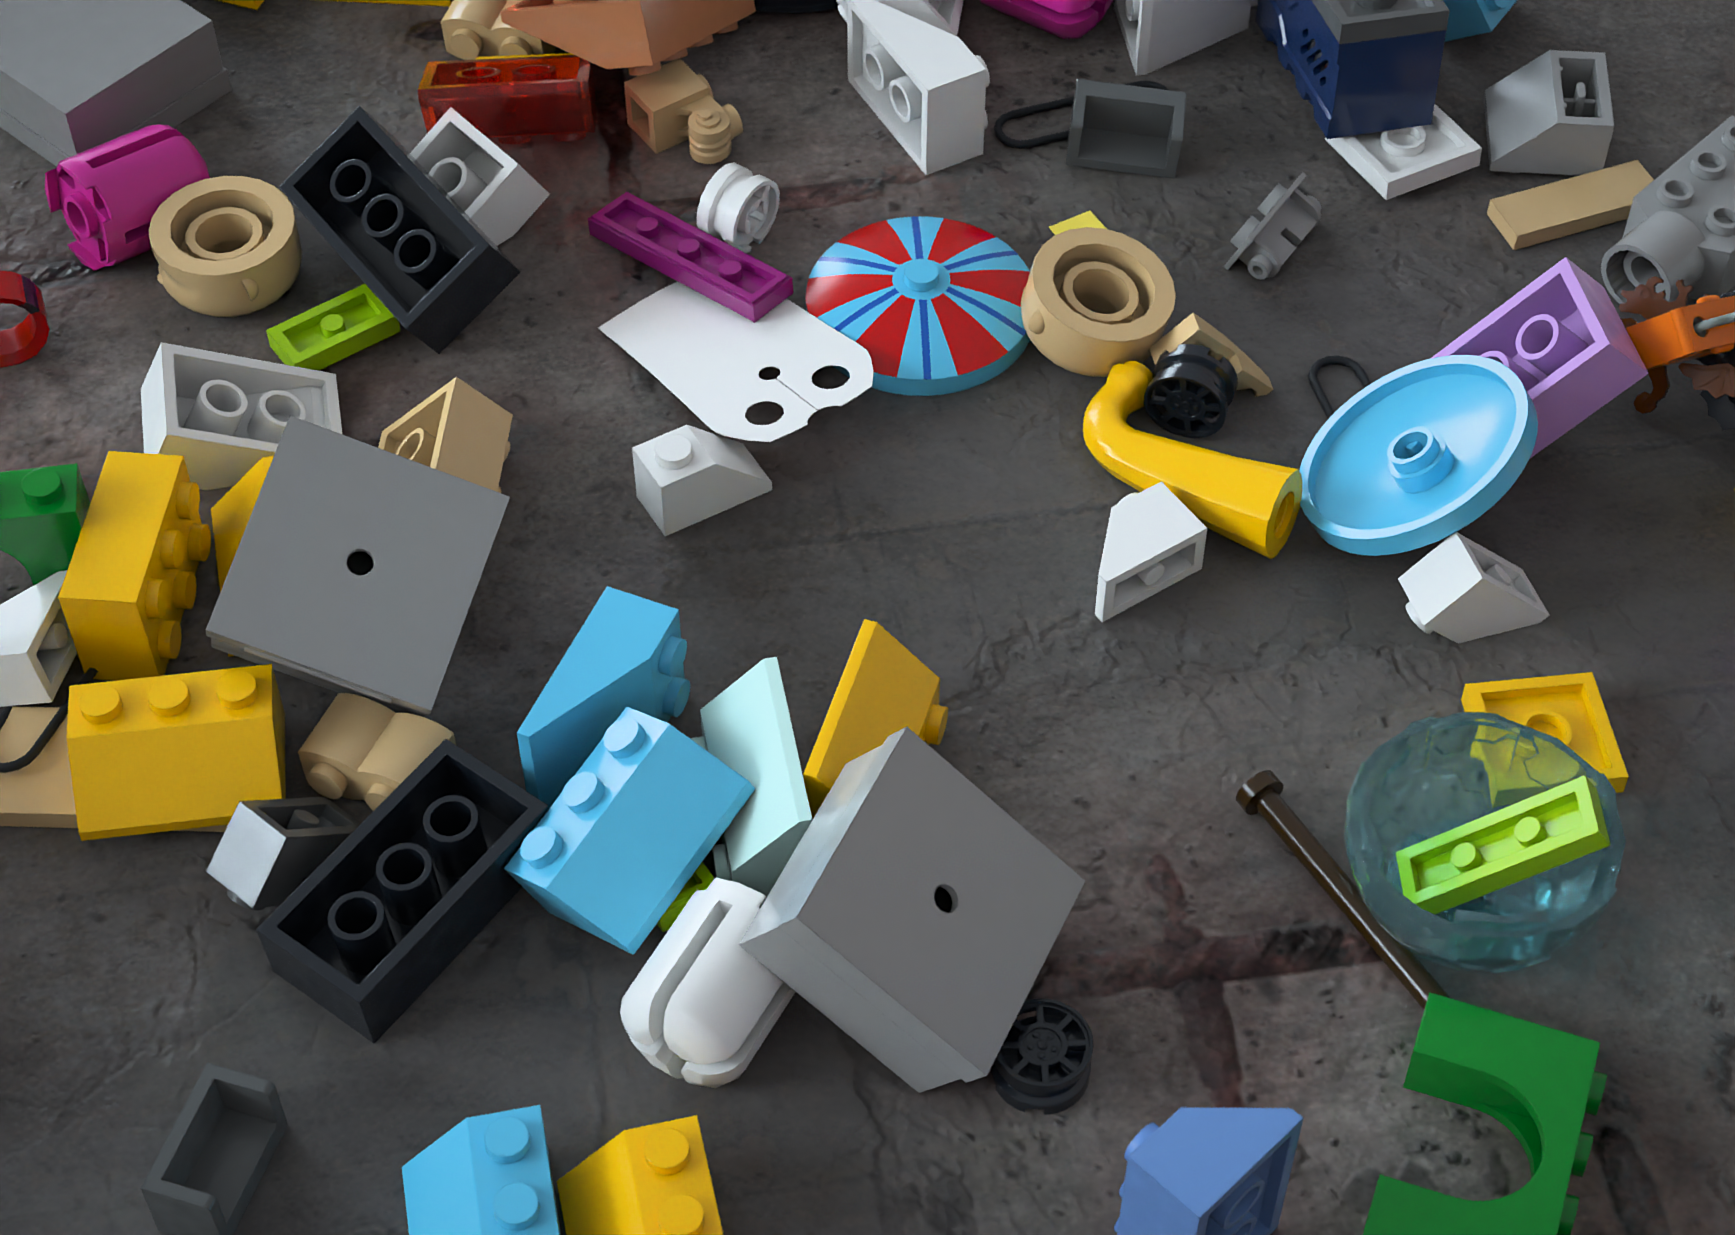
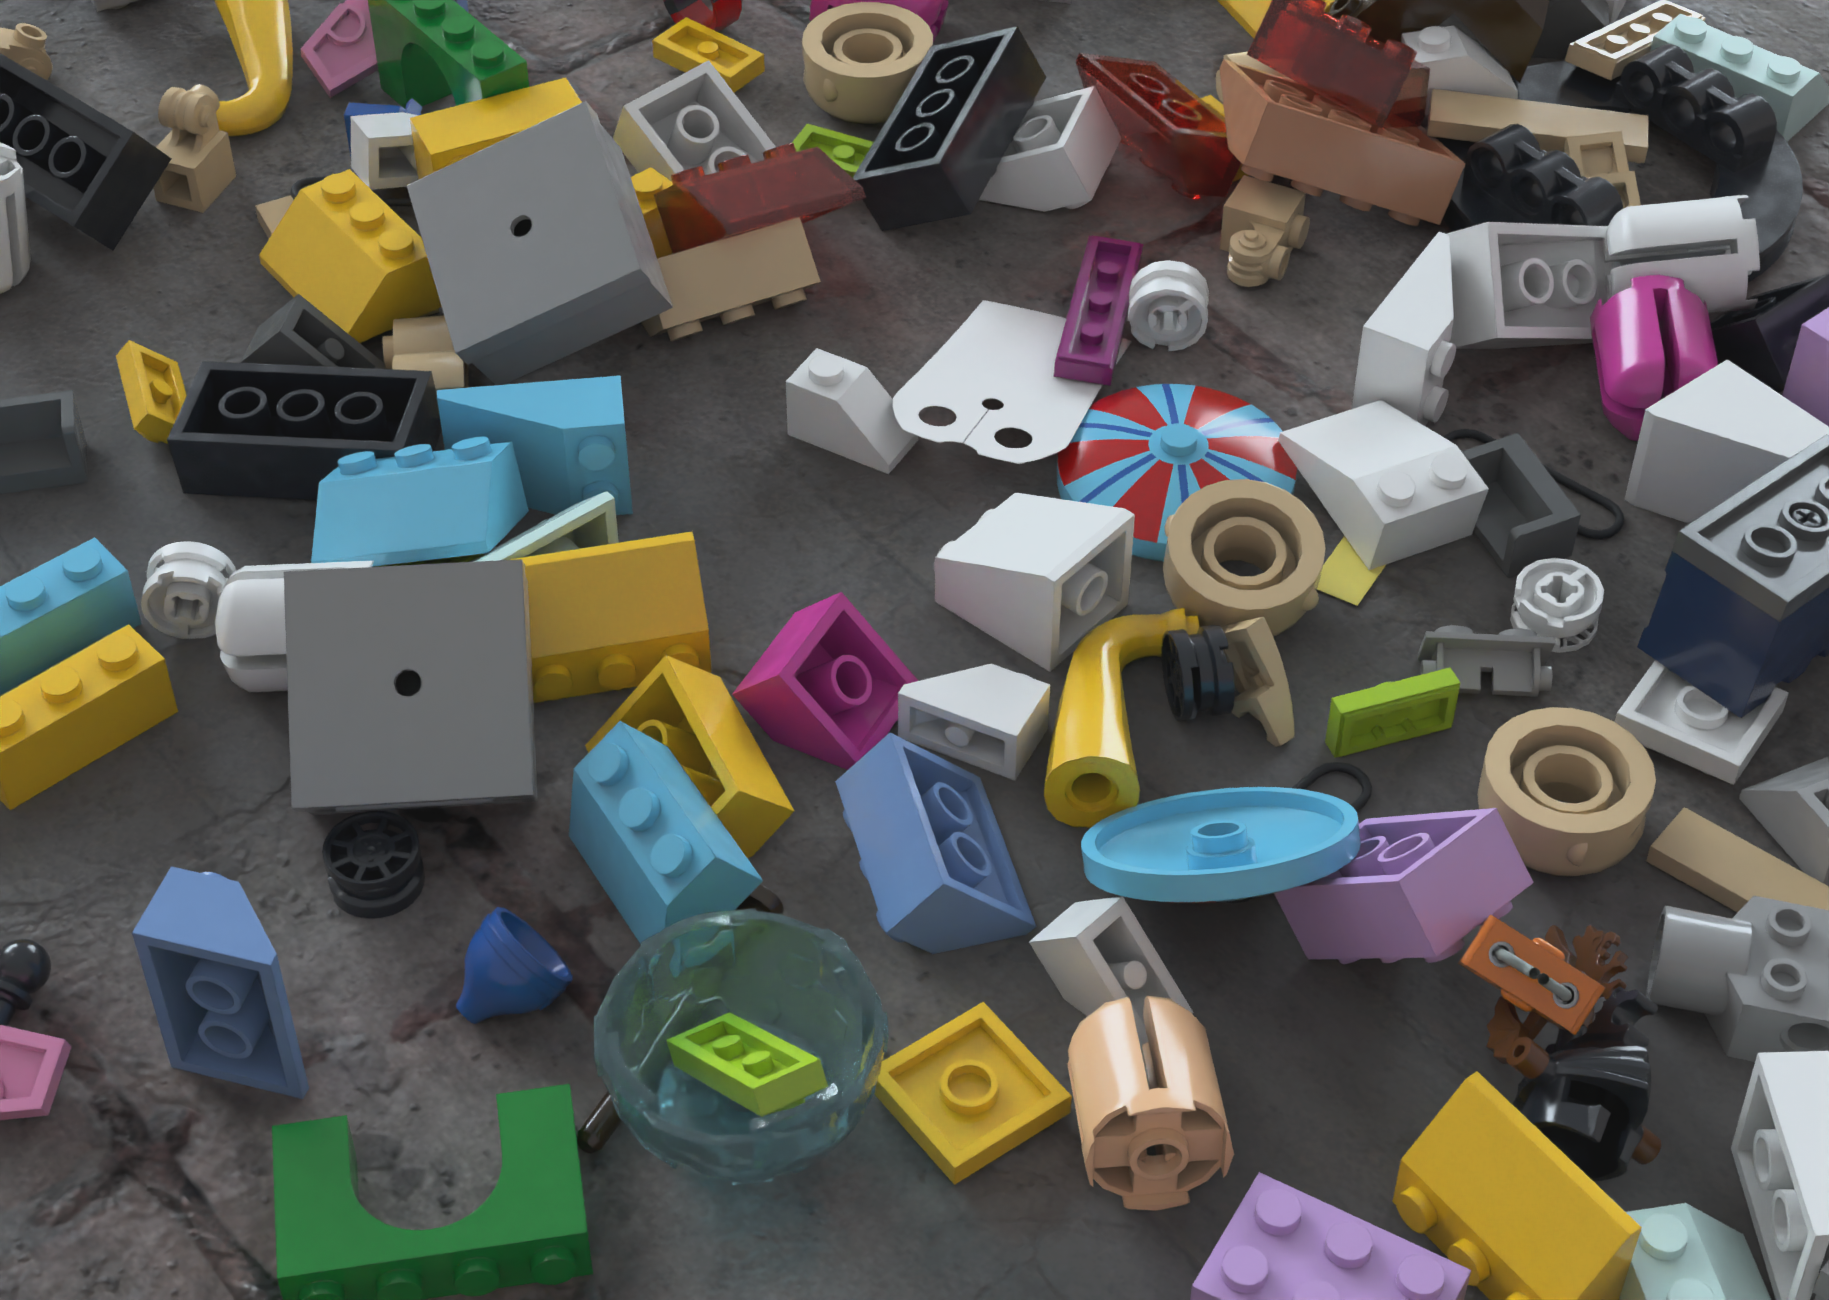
camera: 60 degrees right, 5 degrees down
none -> yellow plate [116,340,187,444]
none -> white wheel [141,541,236,639]
none -> blue helmet [456,907,573,1024]
none -> medium azure slope [569,721,763,977]
none -> yellow slope [585,655,794,858]
none -> yellow plate [652,17,765,93]
none -> clear red slope [654,143,866,254]
none -> dark pink slope [732,592,918,770]
none -> medium blue slope [835,733,1036,954]
none -> white slope [934,493,1135,672]
none -> light nougat cylinder [1067,996,1234,1211]
none -> white slope [1278,400,1489,570]
none -> lime plate [1325,667,1461,758]
none -> tan piece [1477,707,1656,876]
none -> white wheel [1510,558,1604,653]

